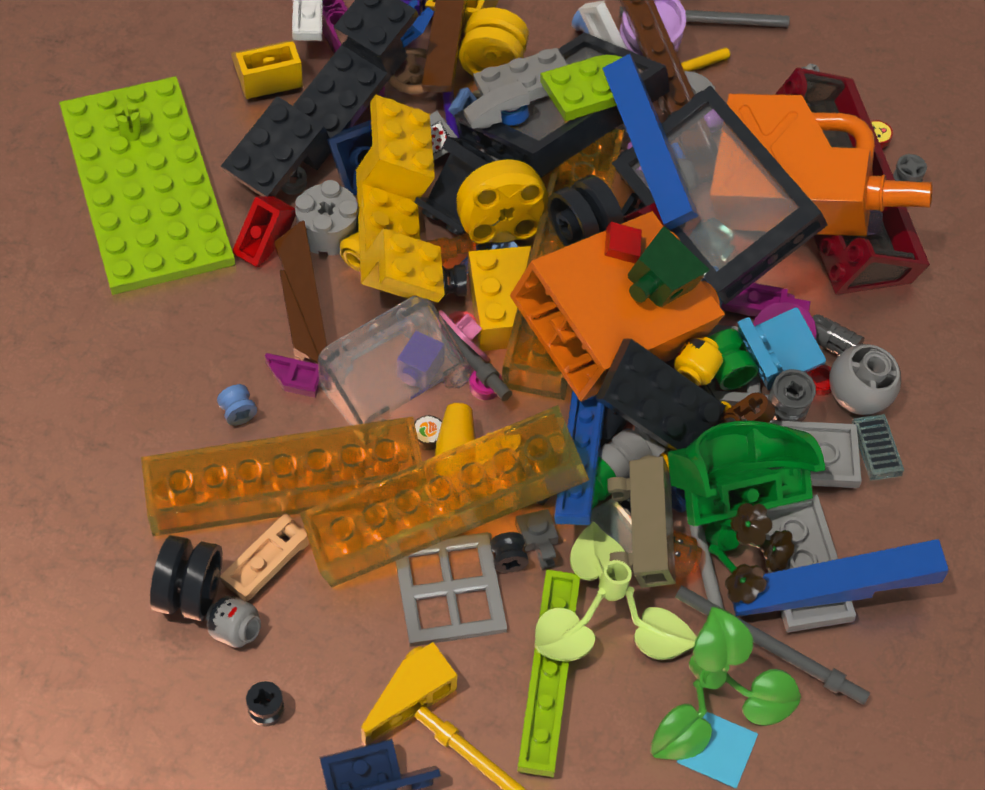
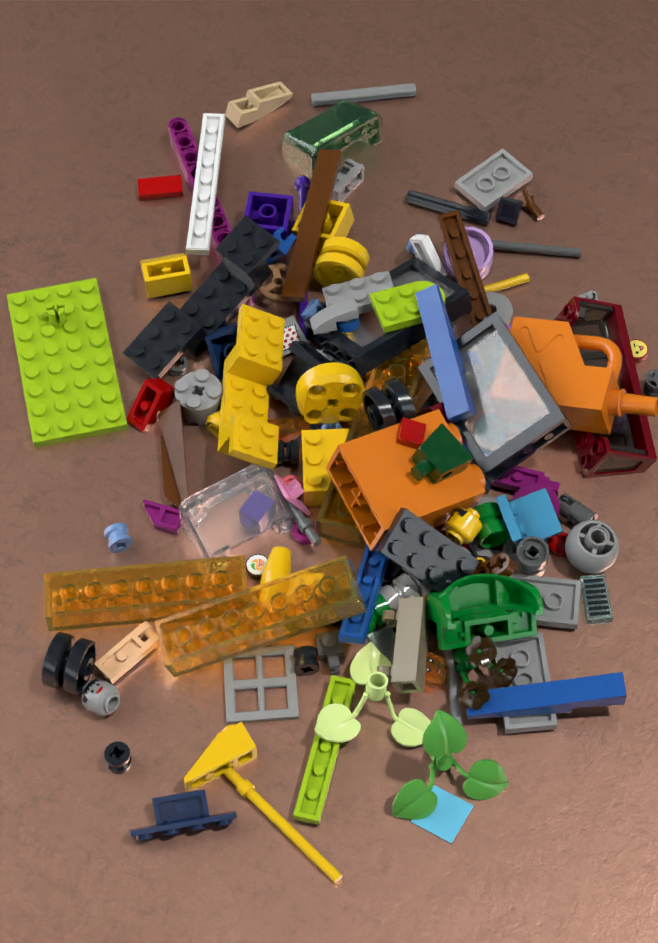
camera: 10 degrees right, 0 degrees up
dark grey bar [675,586,870,705] -> none

